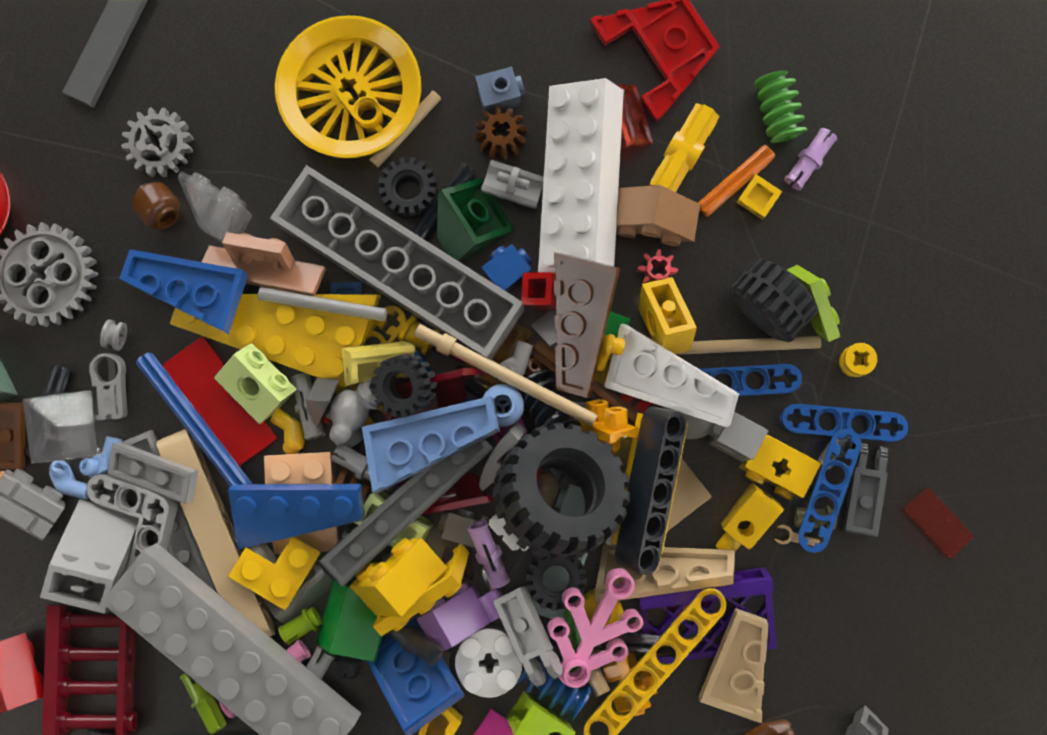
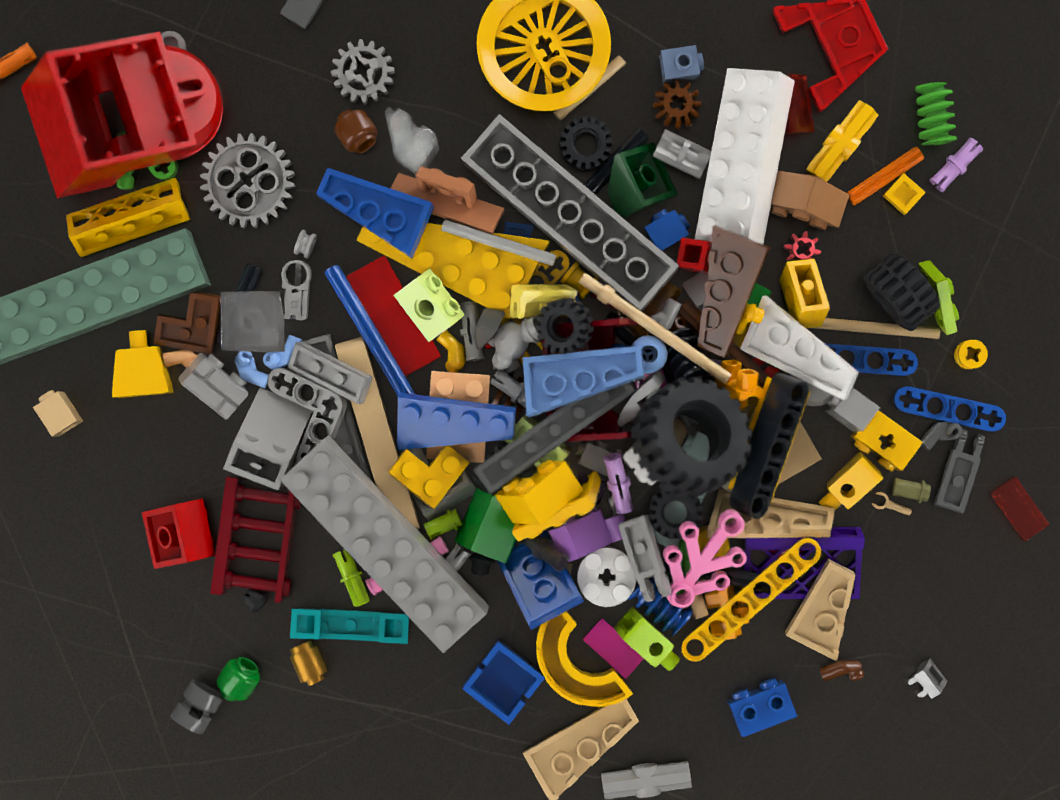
camera: 10 degrees right, 5 degrees up
blue beam [798,429,862,553] -> none

